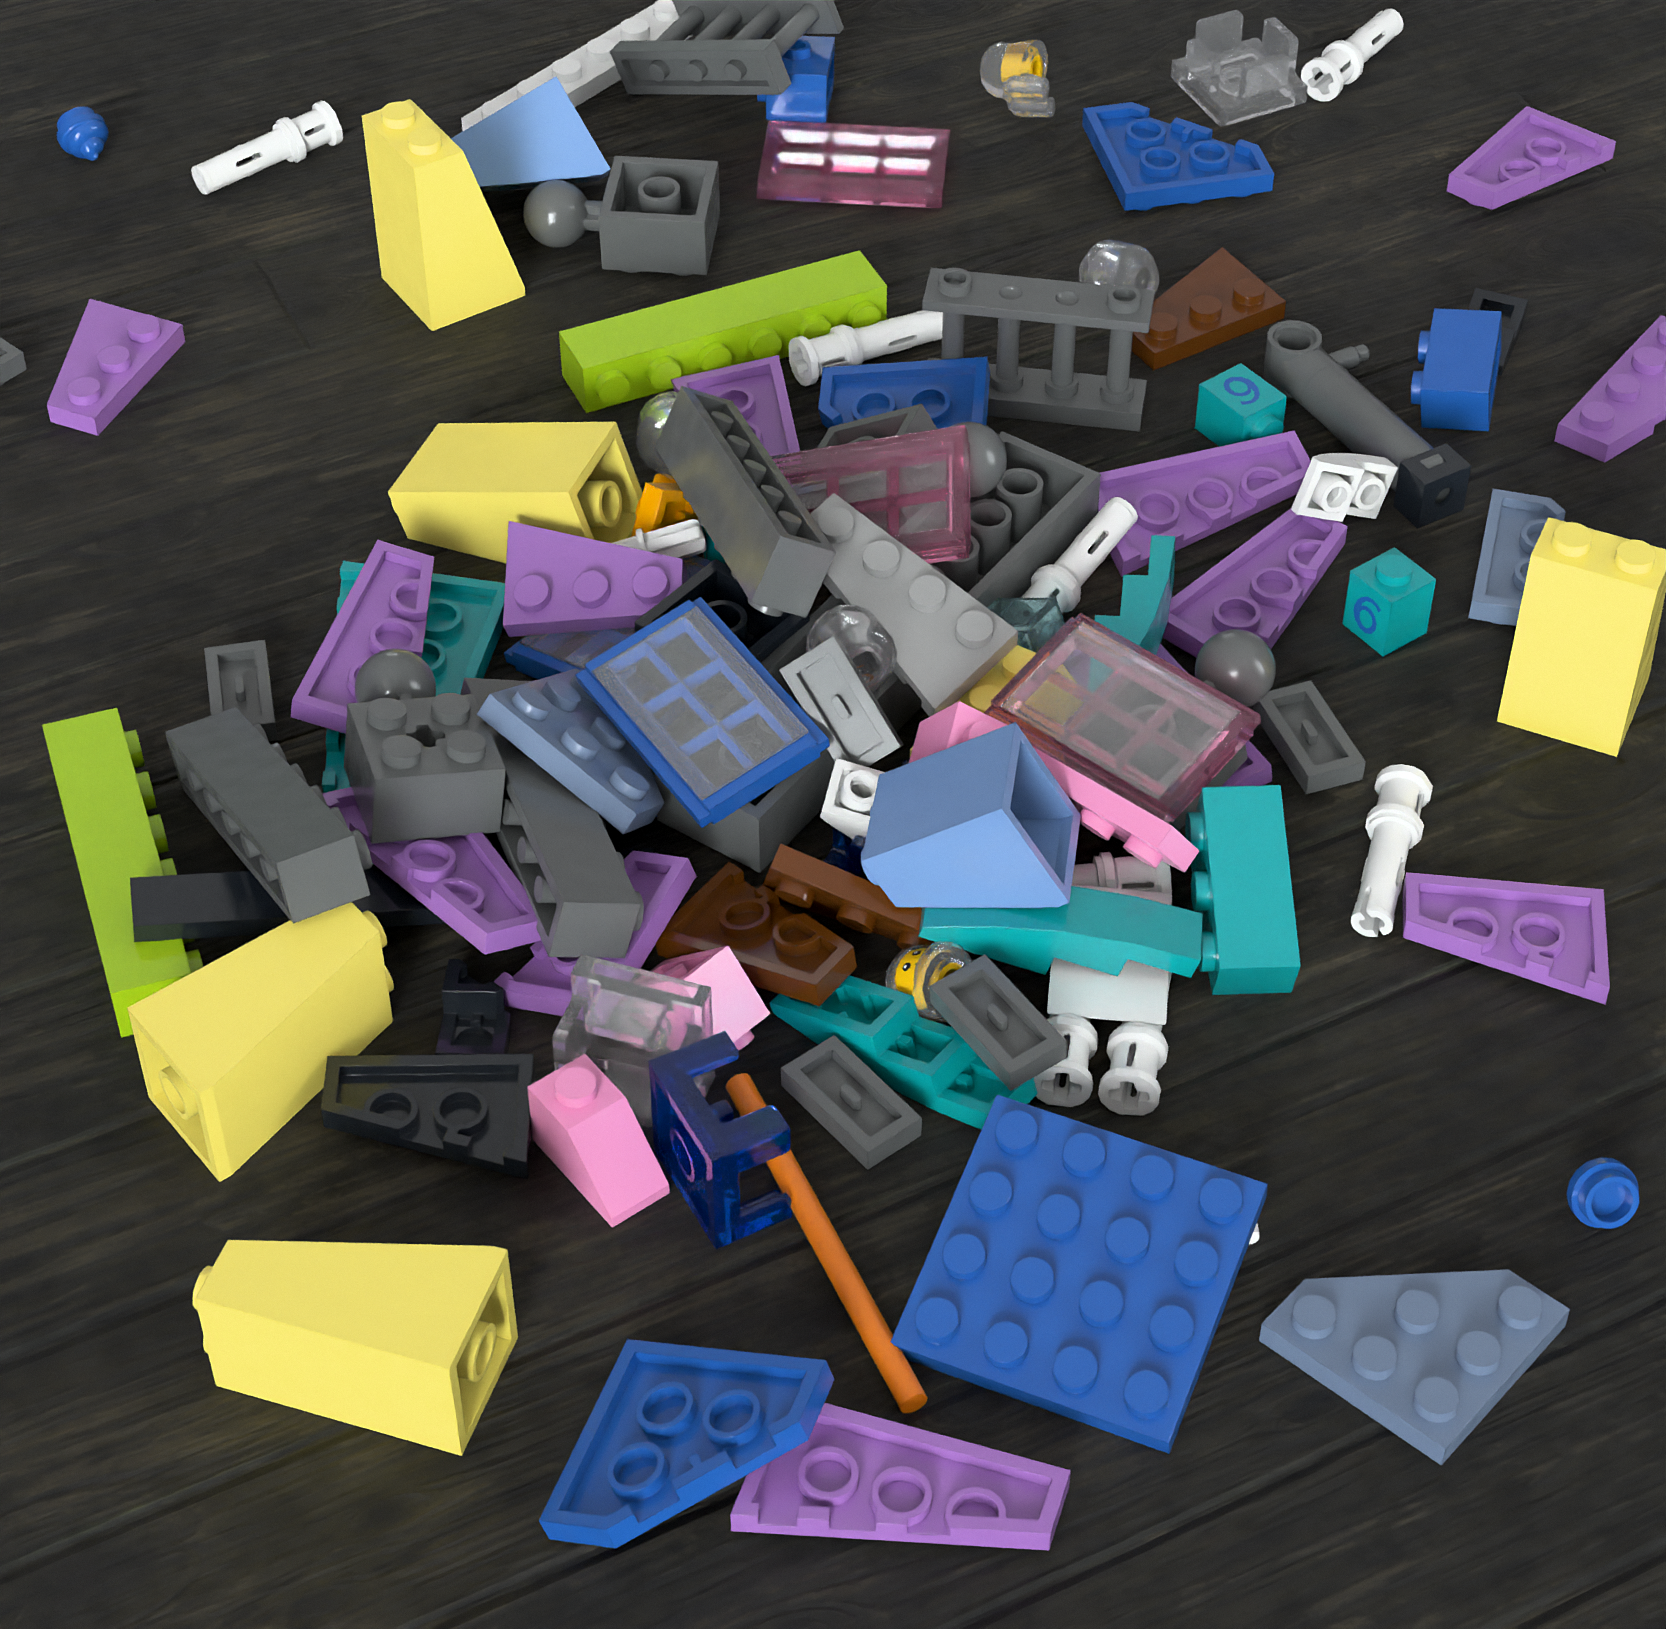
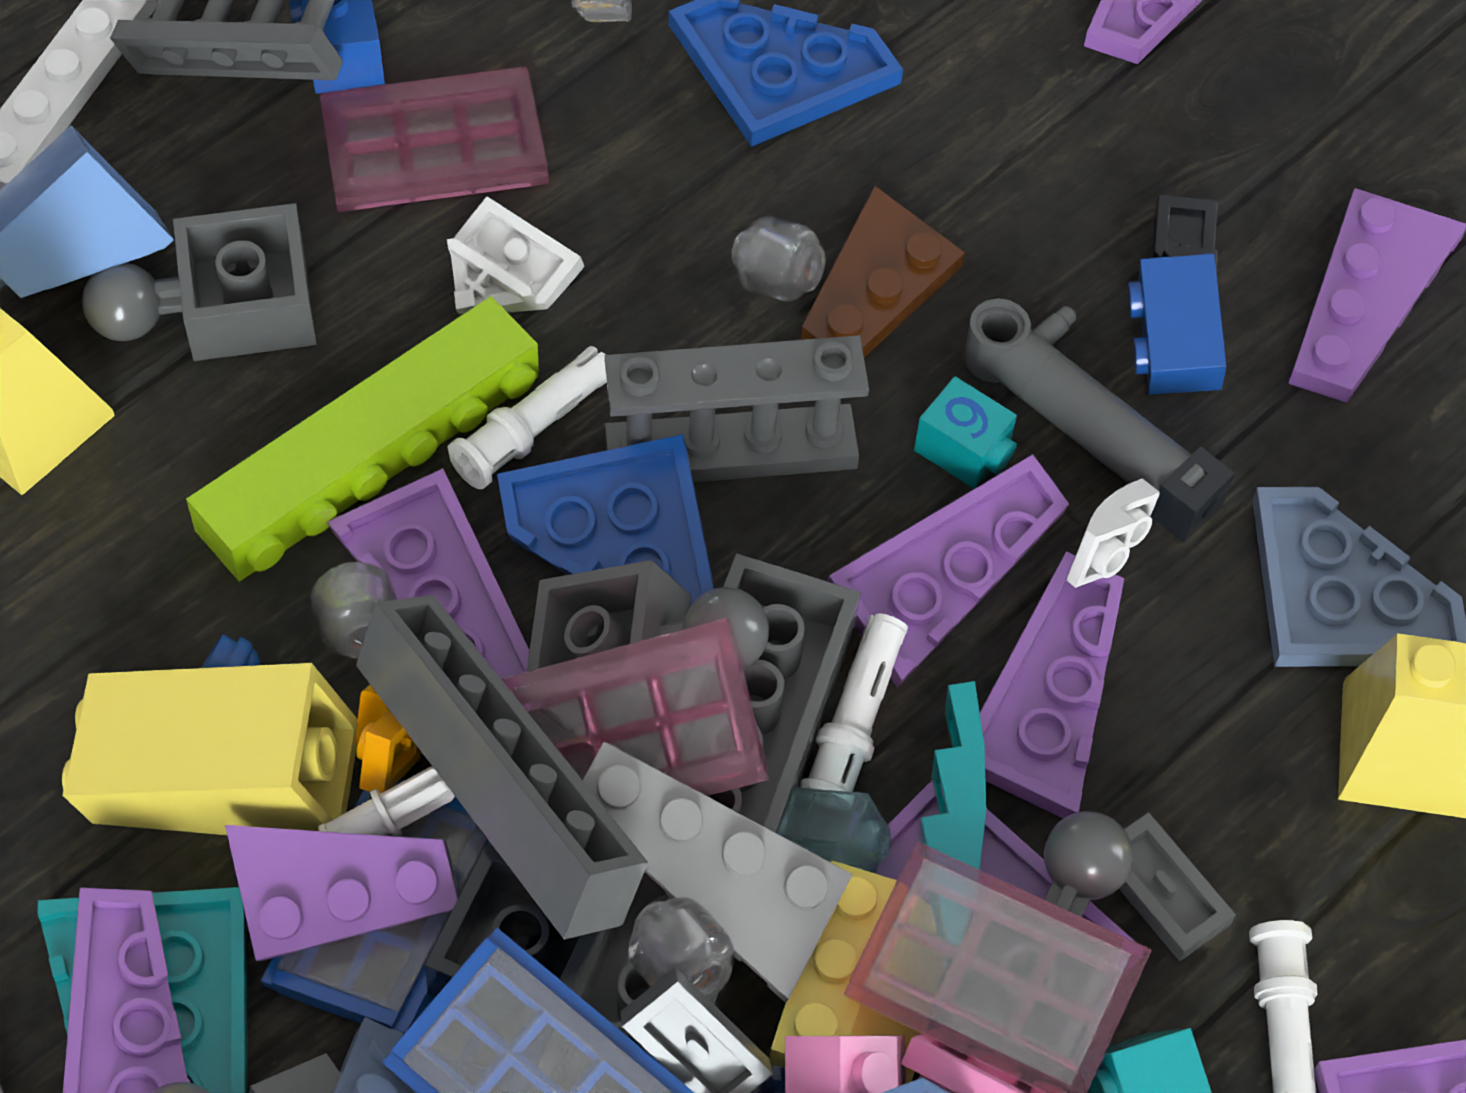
camera: 20 degrees left, 15 degrees up
teal brick [1342,547,1436,656] -> none
none -> white slope [447,197,584,314]

